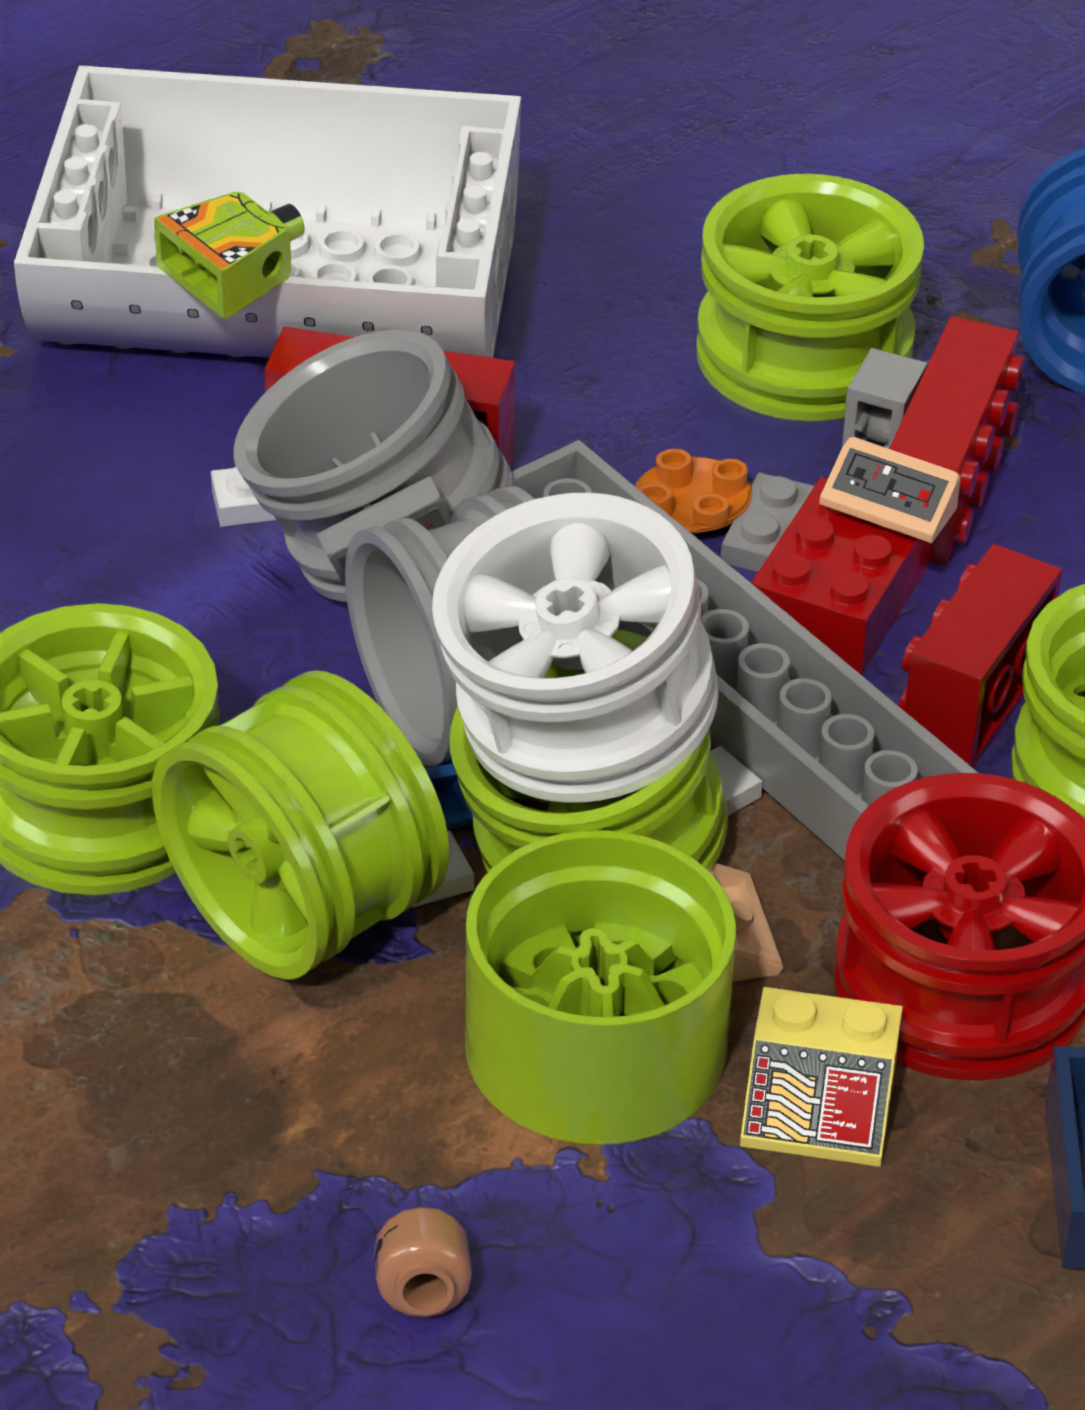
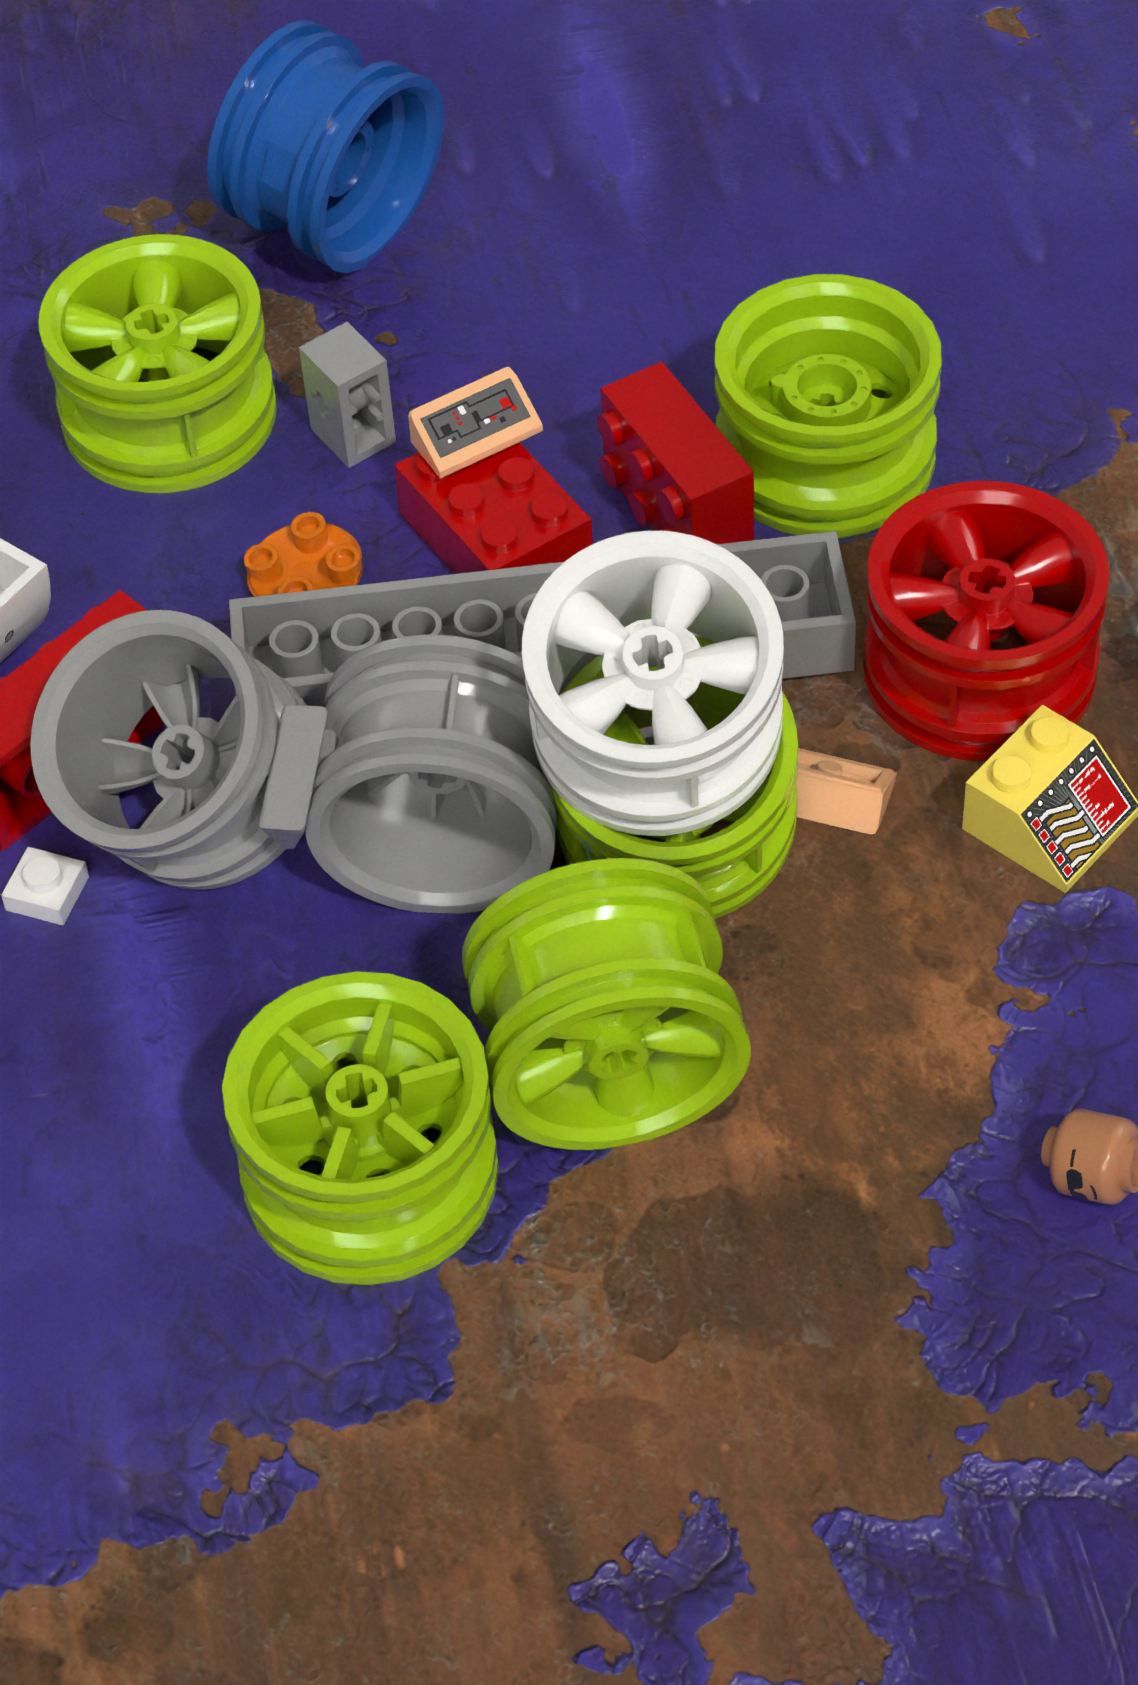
camera: 55 degrees left, 10 degrees up
lime wheel [465,830,736,1145] -> none
light grey plate [721,472,814,572] -> none
red brick [889,316,1025,565] -> none

